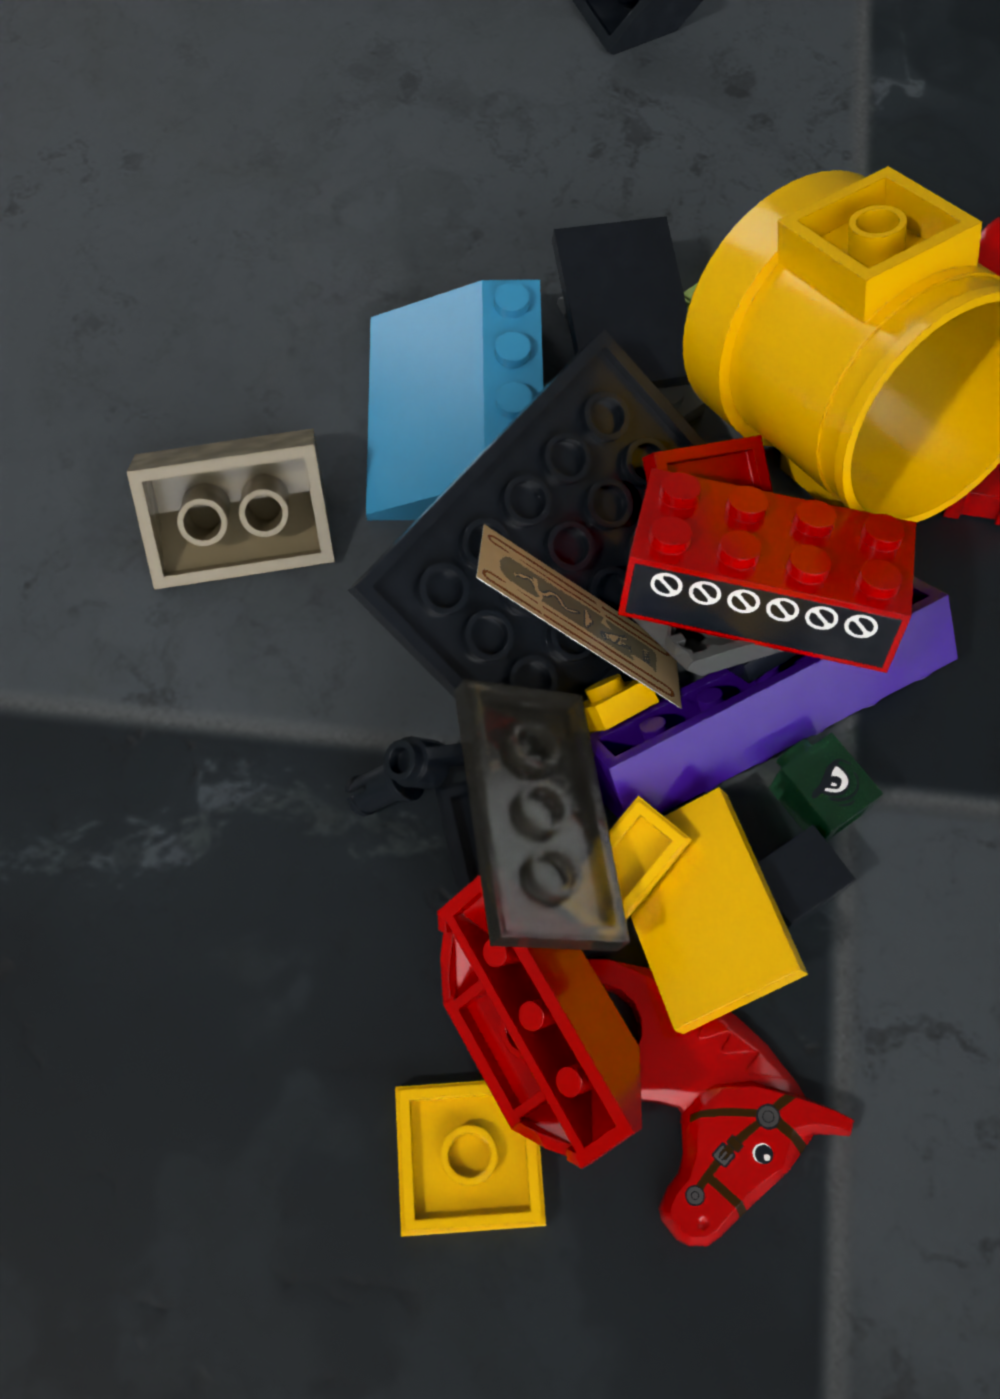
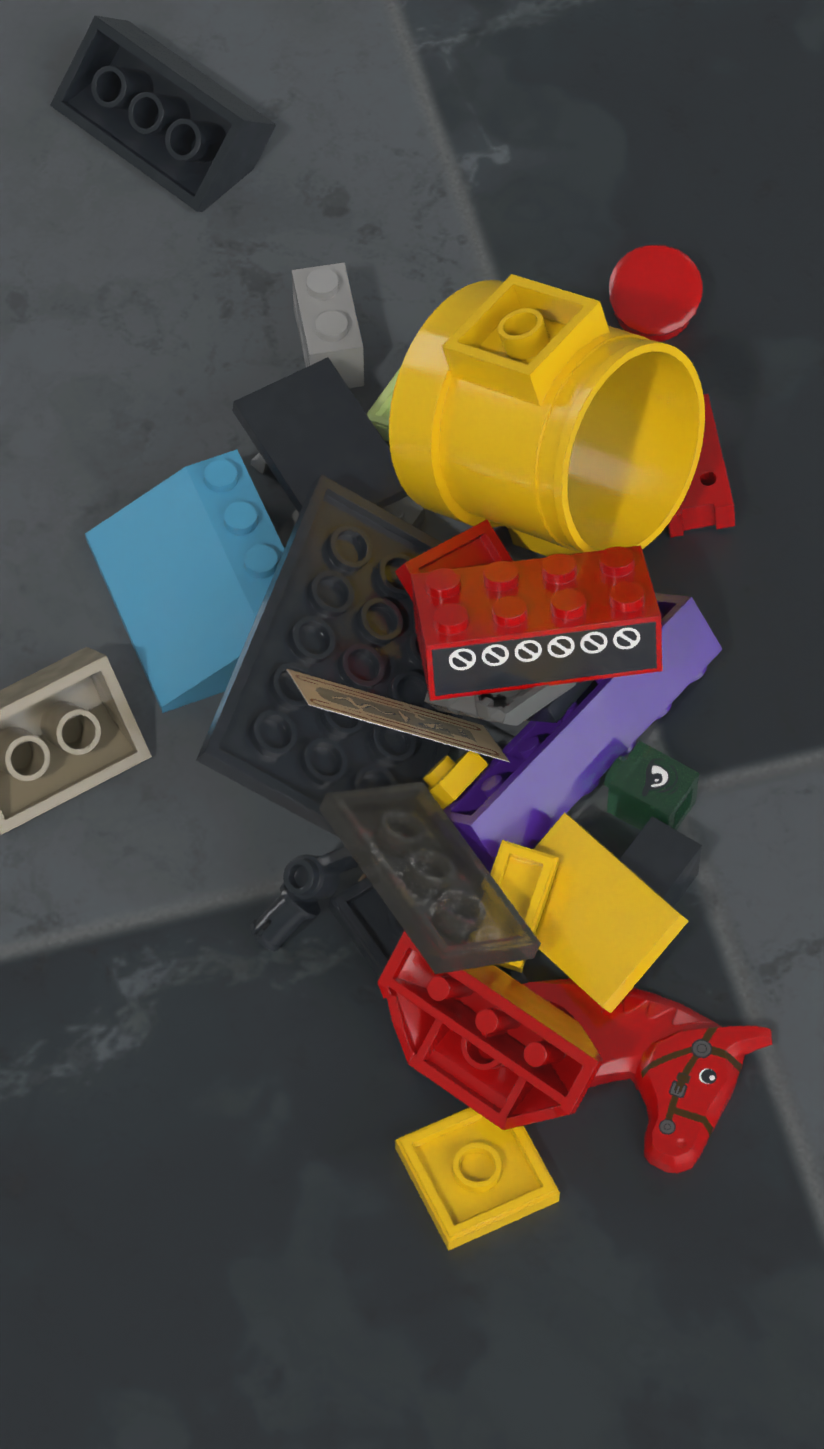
camera: 20 degrees left, 10 degrees down
none -> light grey brick [292,262,364,388]

